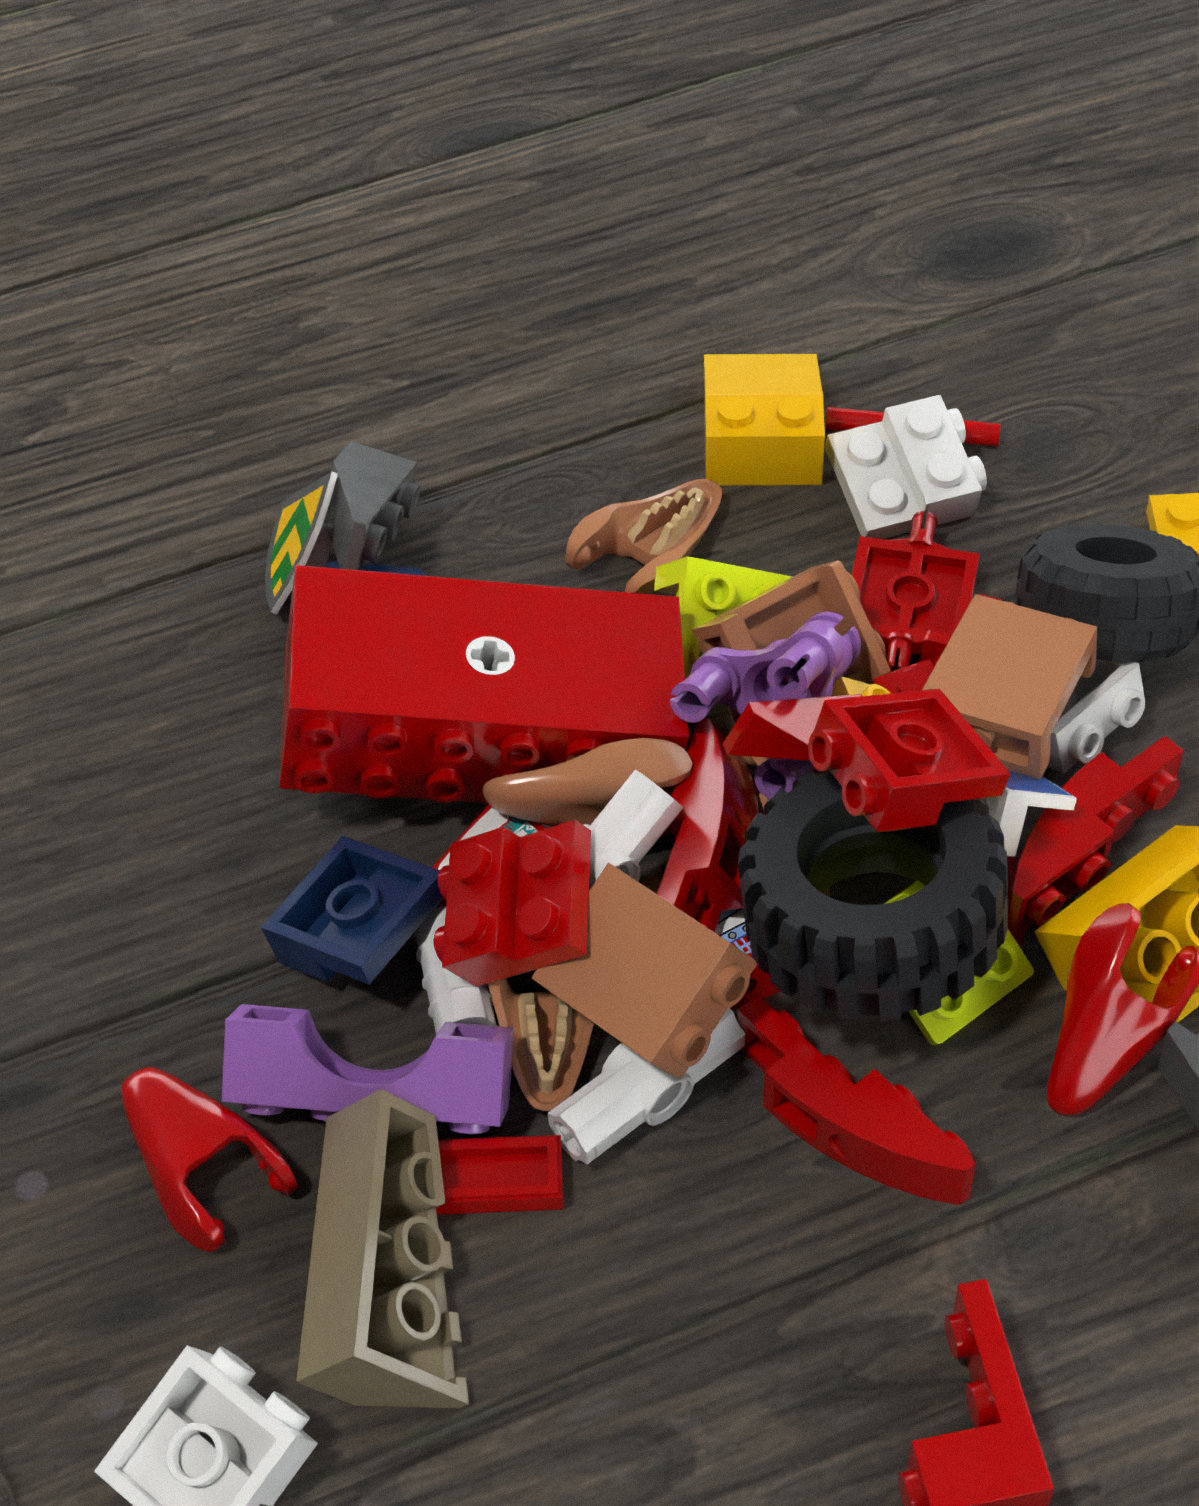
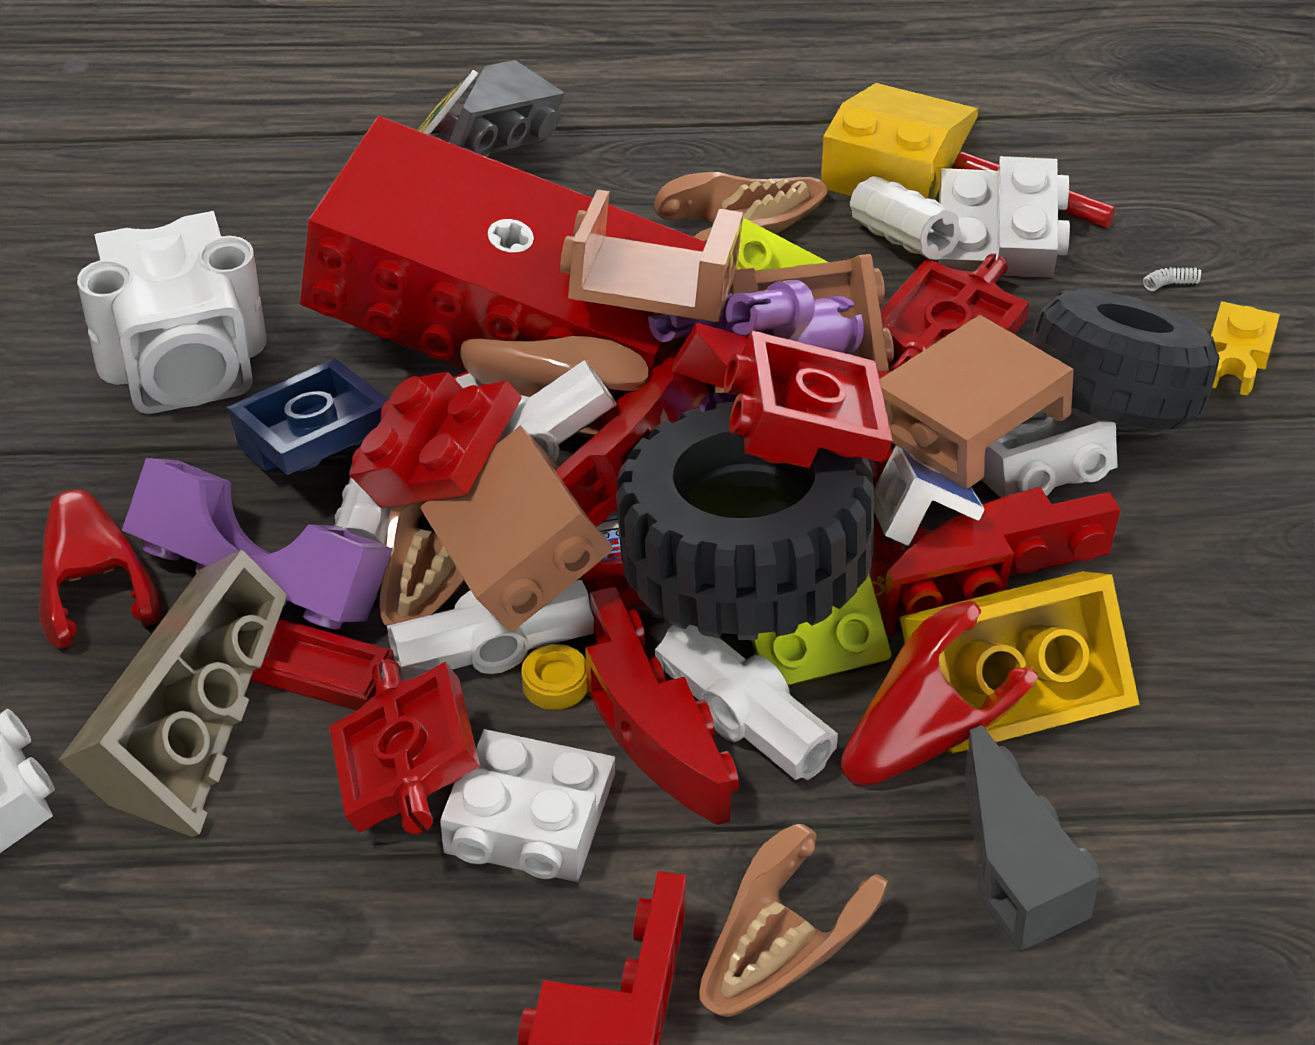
camera: 20 degrees right, 5 degrees down
none -> white piece [77,211,266,414]
none -> red plate [329,659,480,834]
none -> white plate [440,729,615,882]
none -> yellow tile [522,644,587,710]
none -> panel [560,189,744,322]
none -> white piece [655,625,838,781]
none -> nougat animal [699,824,889,1017]
none -> white axle [850,176,961,260]
none -> white leg [1143,267,1201,291]

